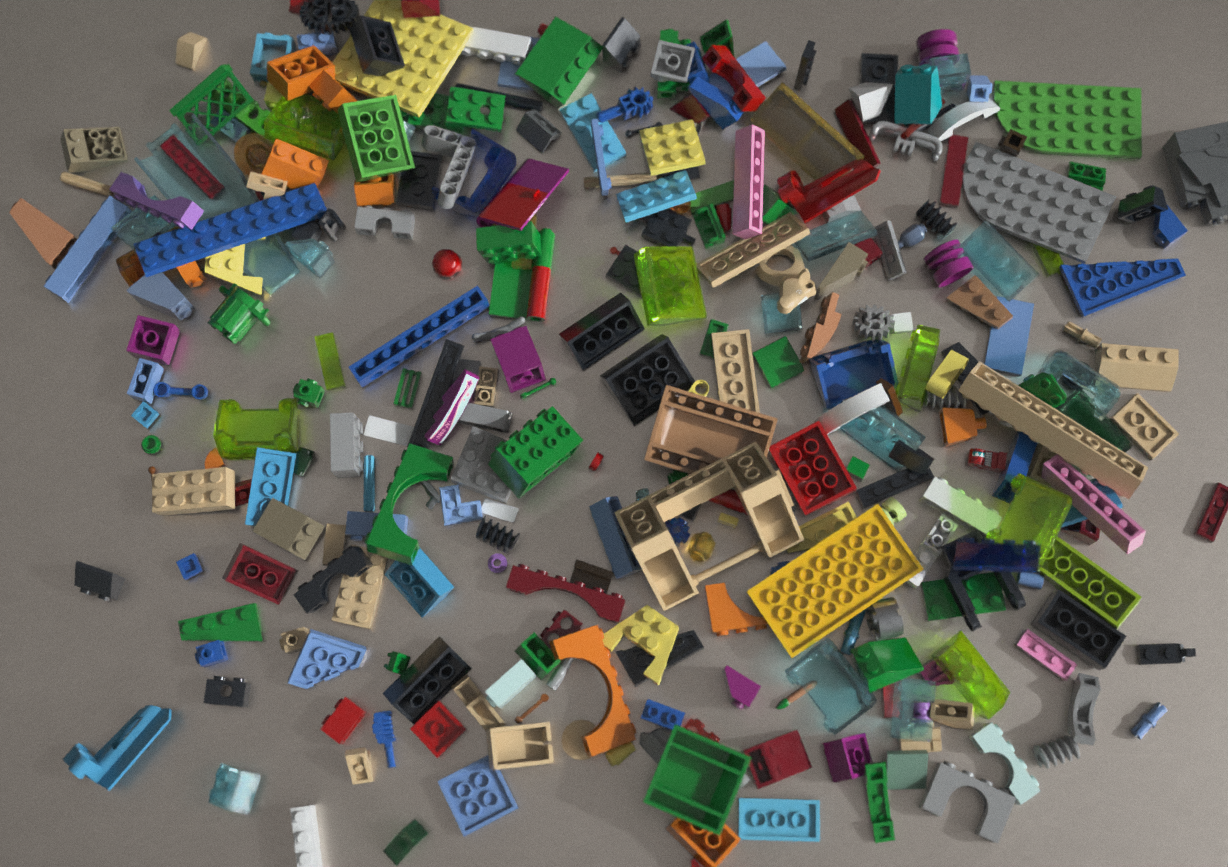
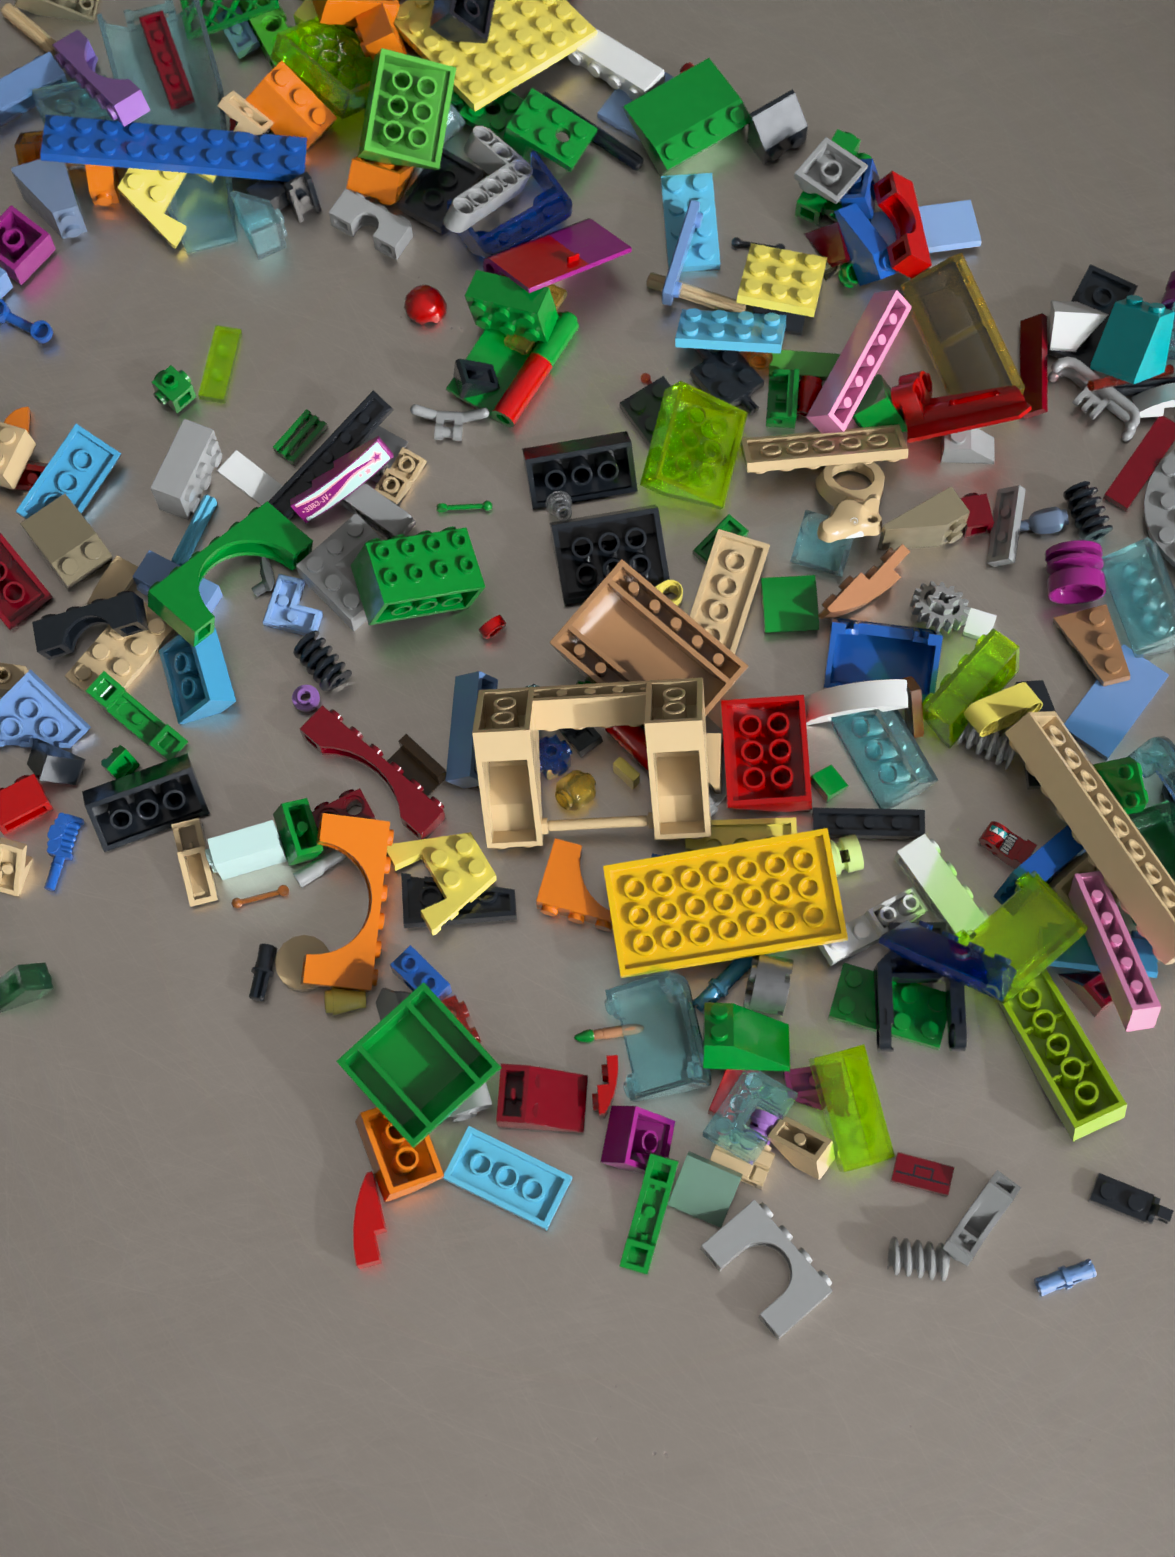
camera: 25 degrees right, 5 degrees down
green container [207,283,270,344] -> none
clear neon green windscreen [213,398,298,459] -> none
clear orange hat [234,133,273,176] -> none
dark green cone [293,447,315,476] -> none
blue brick [349,285,490,388] -> none
red plate [410,701,467,758] -> none
medium blue plate [437,755,519,837] -> none
white sticker [482,498,519,523] -> none
tan piece [486,722,554,771] -> none
magenta slope [490,326,546,393] -> none
dark grey panel [516,109,561,153] -> none
blue gear [596,86,653,123] -> none
green slope [700,20,735,57] -> none
magenta slope [722,665,761,710] -> none
black plate [794,40,817,91] -> none
clear light blue tile [795,210,877,262] -> none
black slope [888,439,934,474] -> none
orange torso [939,408,987,447] -> none
light aqua arch [968,722,1040,805] -> none
bright pink plate [1015,629,1077,681] -> none
medium blue piece [1016,570,1044,590] -> none
black brick [1032,590,1127,670] -> none
none -> black slope [27,738,86,785]
none -> green slope [85,671,188,761]
none -> black axle [249,944,277,1001]
none -> black slope [453,358,500,399]
none -> clear cone [546,491,572,521]
none -> red slope [592,1055,618,1119]
none -> green plate [838,262,859,288]
none -> dark red tile [890,1152,954,1197]

